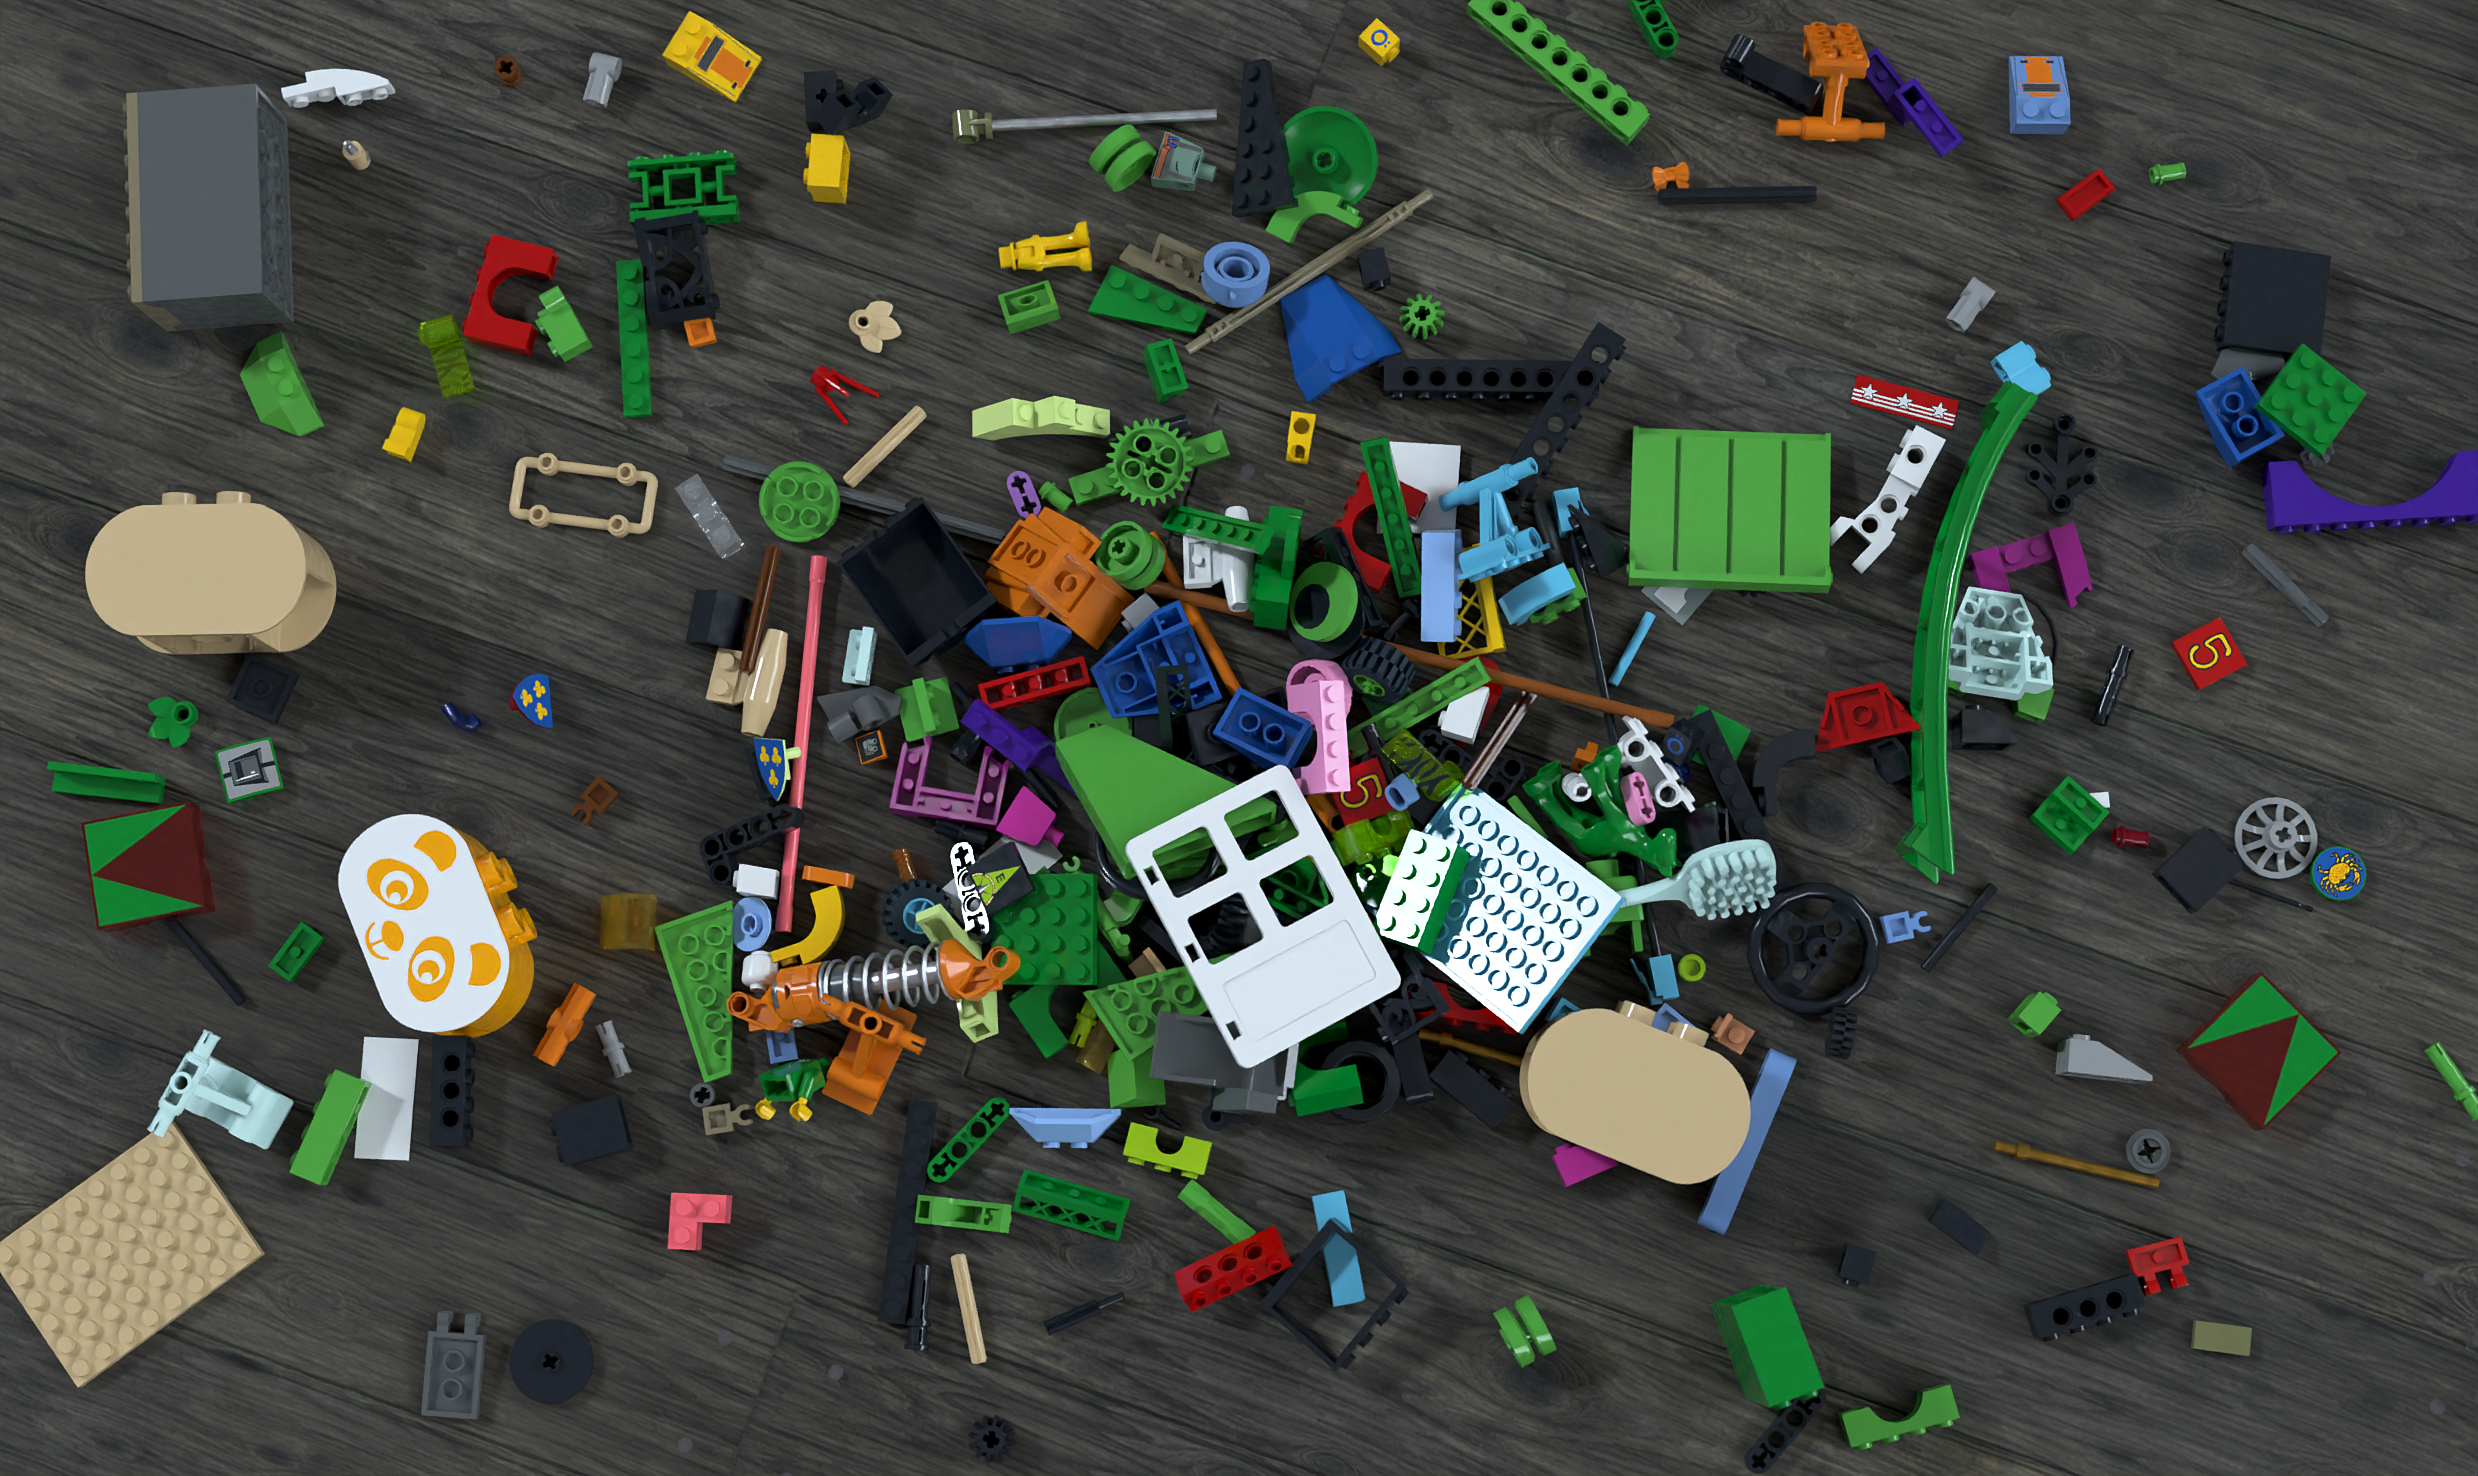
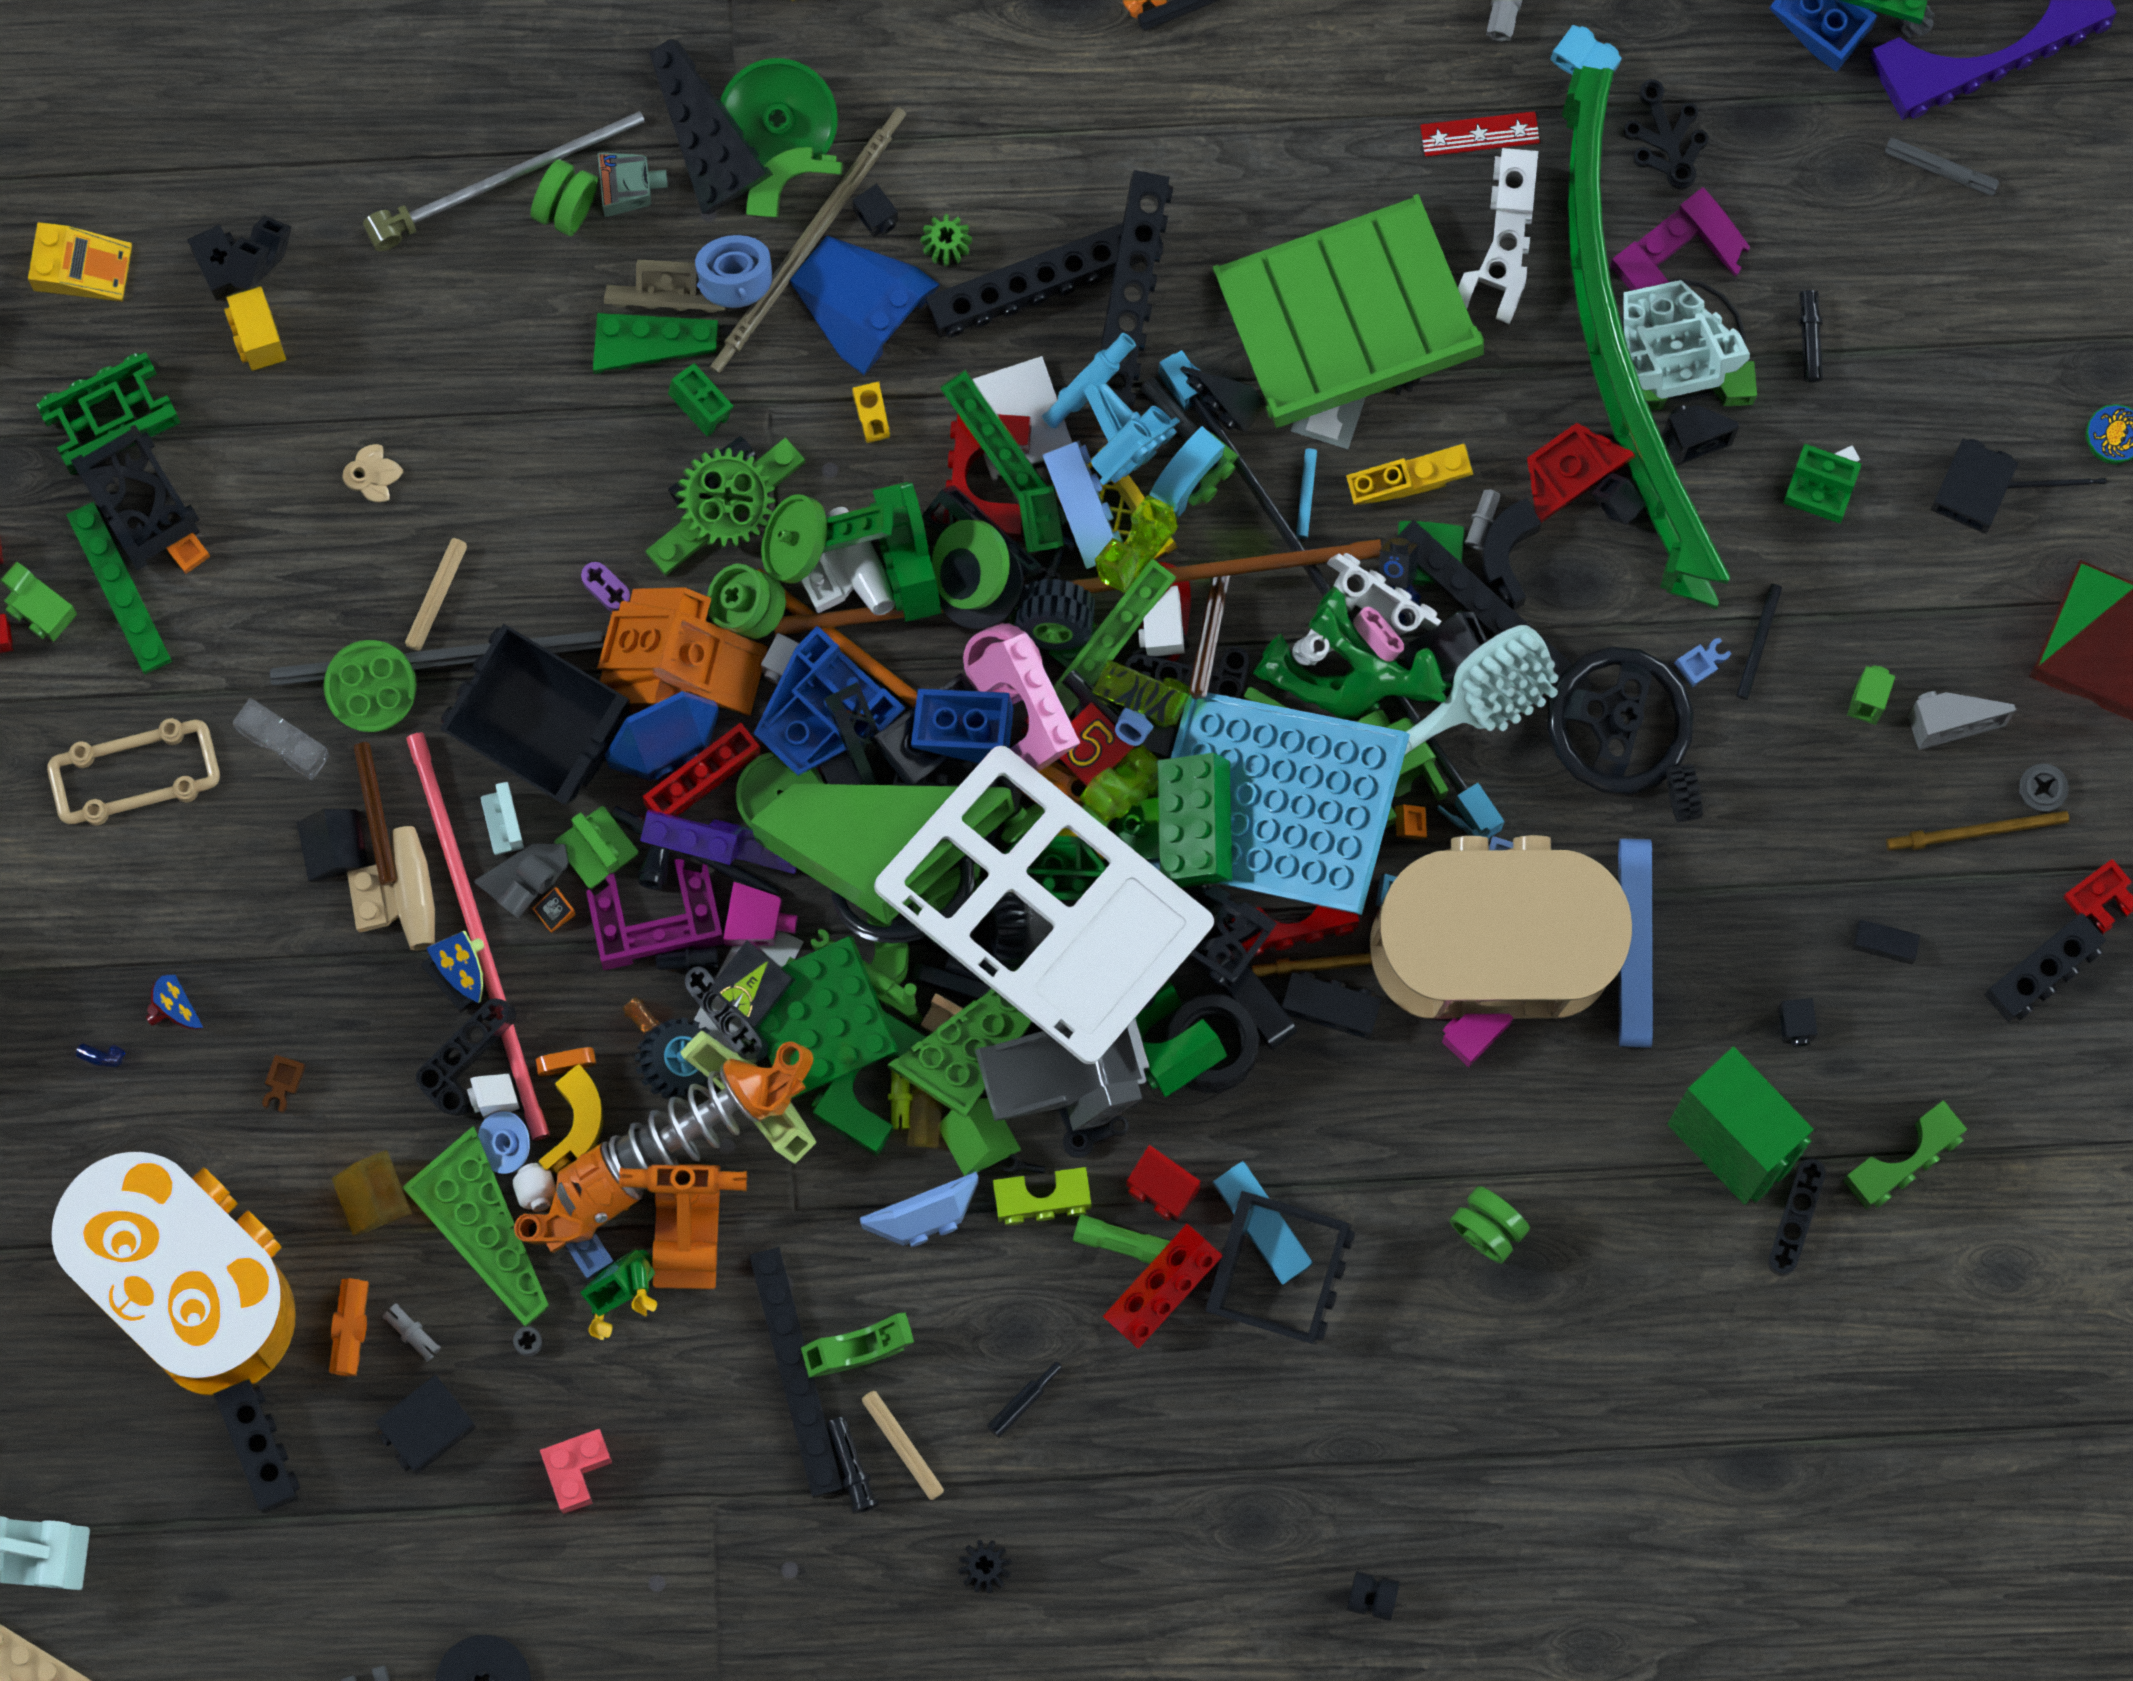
camera: 30 degrees left, 5 degrees down
green plate [268,921,326,982] -> none
bright green brick [289,1069,372,1185] -> none
white sticker [354,1037,419,1160] -> none
dark tan plate [702,1103,753,1136] -> none
red plant [810,365,879,425] -> none
green beam [927,1097,1010,1183] -> none
yellowish green arch [972,396,1110,441] -> none
bright green slope [998,280,1061,335] -> none
yellow piece [999,221,1092,271] -> none
green fence [1013,1169,1131,1241] -> none
bright green pin [1038,481,1074,513] -> none
orange tile [1570,741,1599,772] -> none
lime tile [1677,954,1706,982] -> none
nougat bracket [1711,1013,1755,1055] -> none
dark red pin [2111,826,2149,849] -> none
red tile [2170,617,2247,691] -> none
light grey wheel [2234,797,2317,879] -> none
none -> bright green piece [761,494,827,584]
none -> green hinge [1017,486,1065,553]
none -> clear neon green arch [1095,495,1178,593]
none -> red slope [1126,1145,1201,1222]
none -> yellow slope [1346,444,1474,505]
none -> orange plate [1395,804,1427,839]
none -> light grey axle [1464,489,1500,550]

